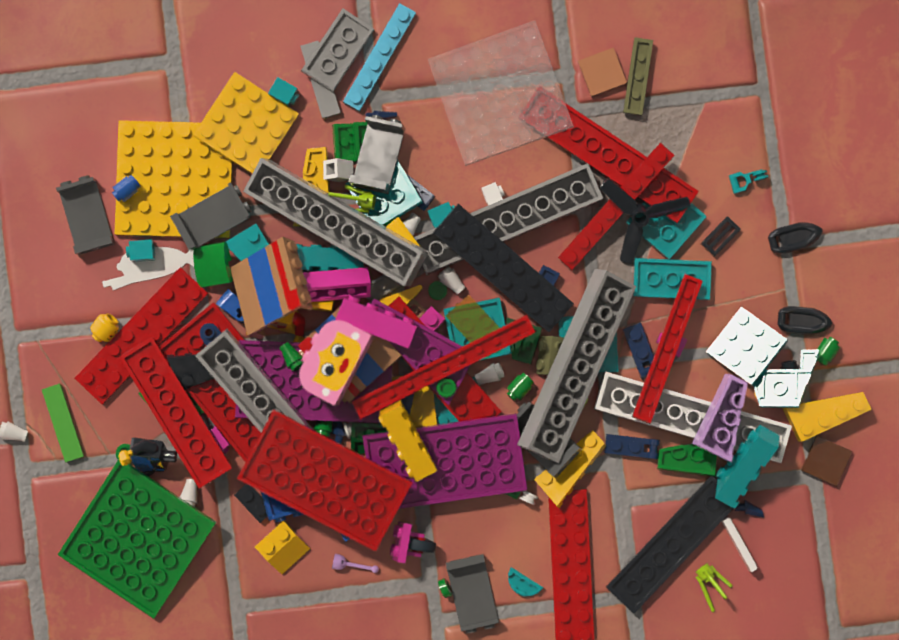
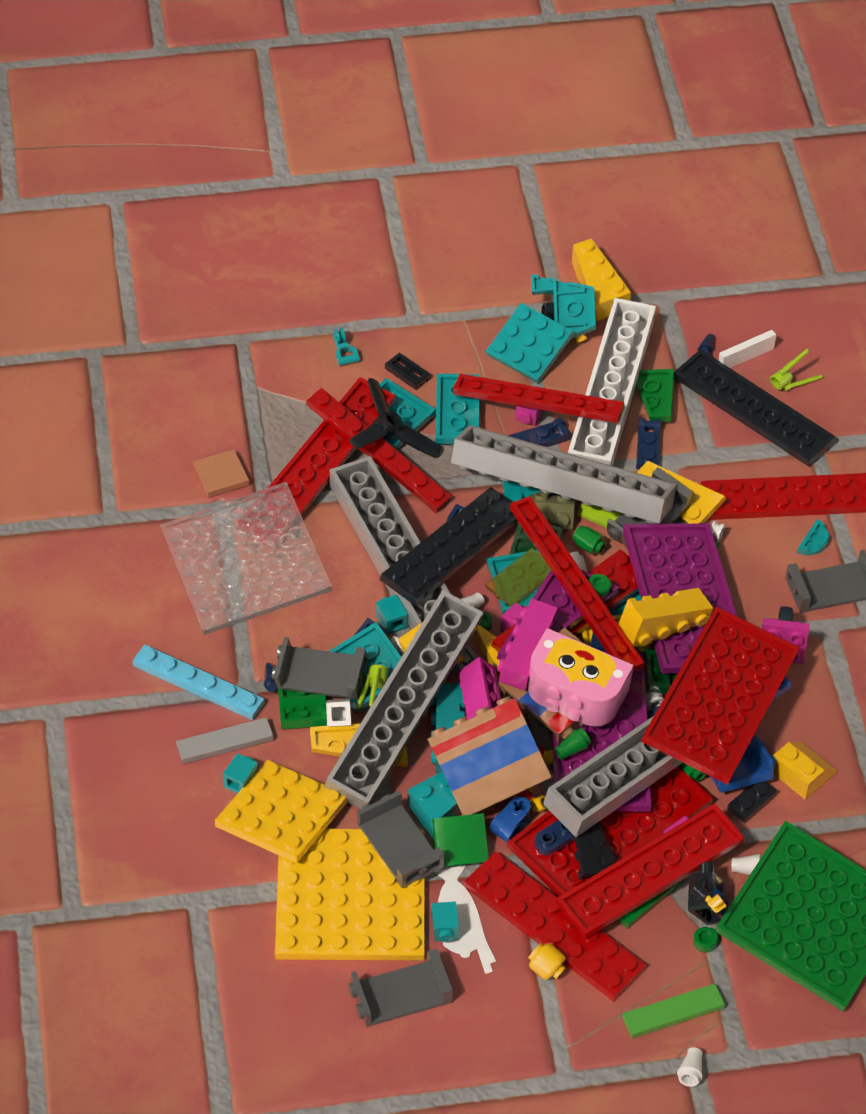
camera: 90 degrees left, 35 degrees down
blue brick [112,175,141,202] -> none
light grey tile [301,8,374,92] -> none
lavender hinge [332,554,379,573] -> none
green tile [438,578,452,598] -> none
white plate [481,182,505,205] -> none
olive plate [623,37,653,116] -> none
lavender wedge [692,374,748,462] -> none
teal wedge [715,425,780,509] -> none
black piece [768,222,823,254] -> none
black piece [777,306,833,335] -> none
reddish brown tile [801,435,852,486] -> none
green brick [816,337,840,366] -> none

